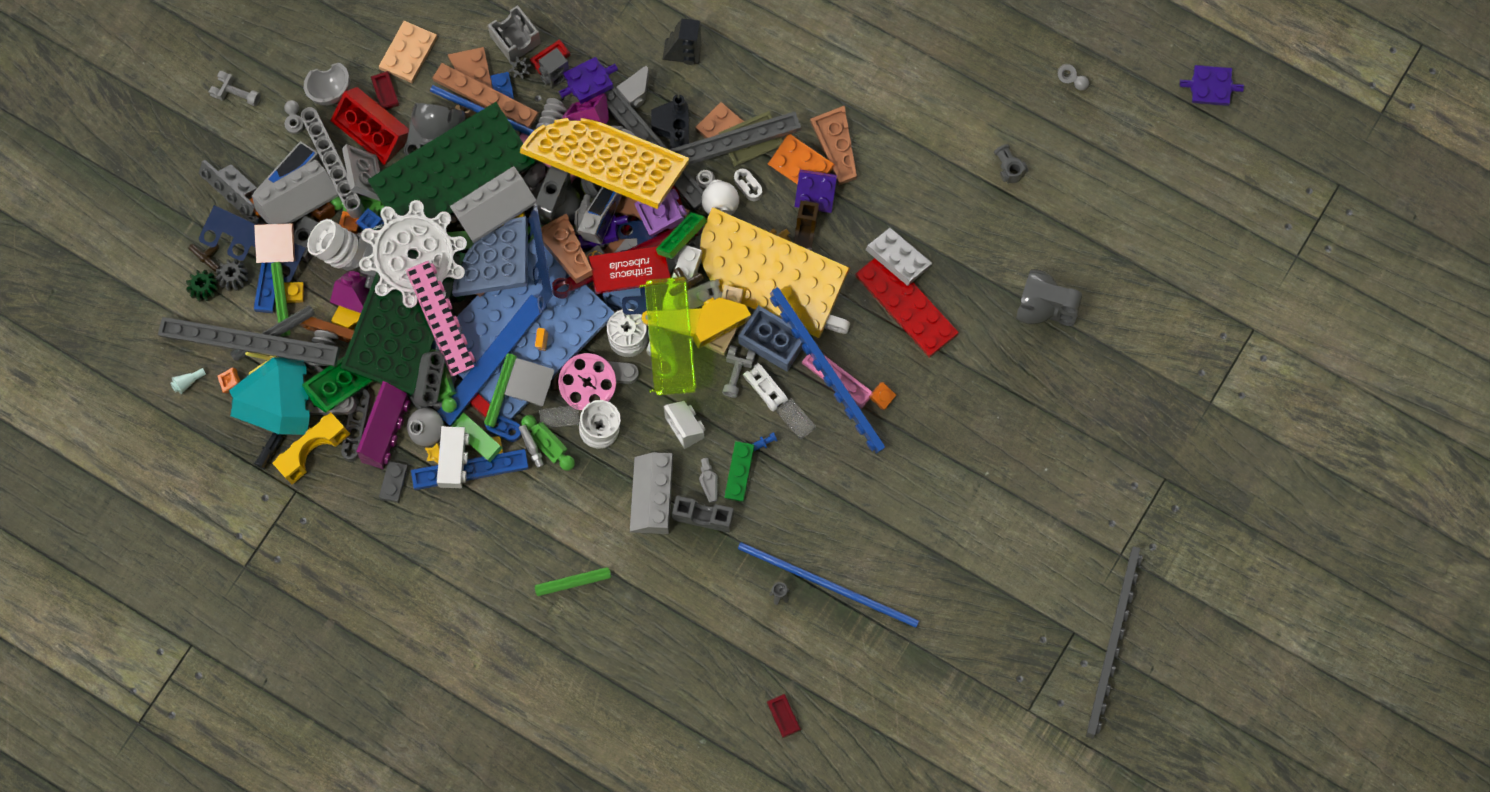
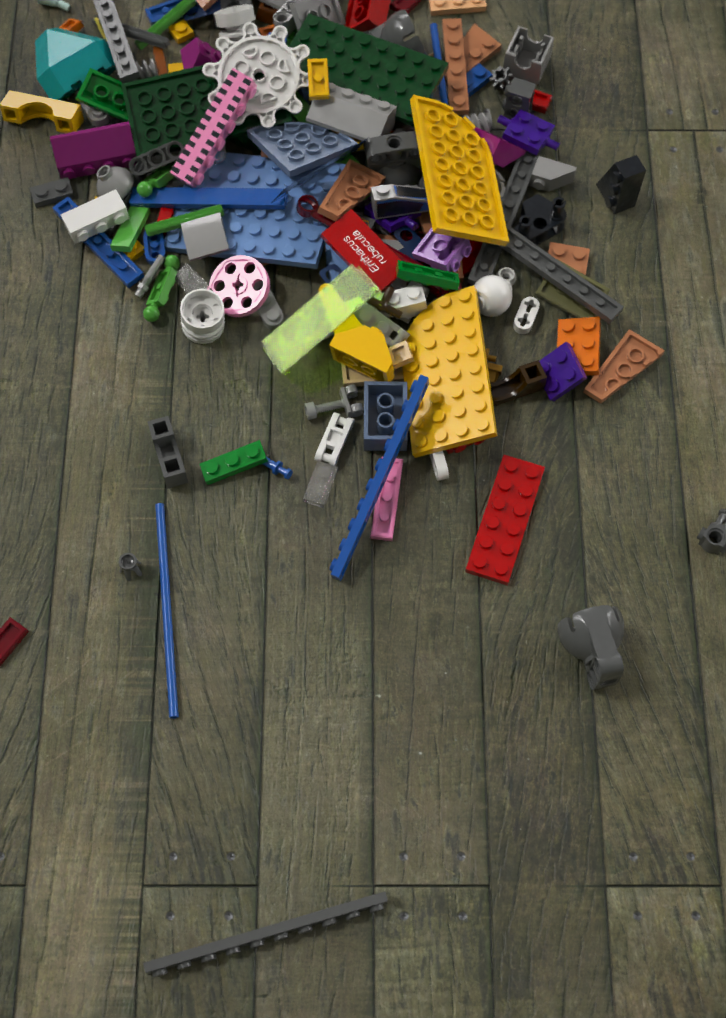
camera: 55 degrees right, 5 degrees down
black axle [254,433,283,470] -> none
light orange tile [535,328,548,351] -> none
bright green axle [535,567,611,596] -> none
white wheel [607,309,648,357] -> none
light grey slope [630,452,673,534] -> none
white slope [664,401,705,449] -> none
light grey piece [699,458,718,503] -> none
light grey plate [866,228,932,286] -> none
orange plate [869,382,896,410] -> none
none -> yellow plate [307,58,329,100]

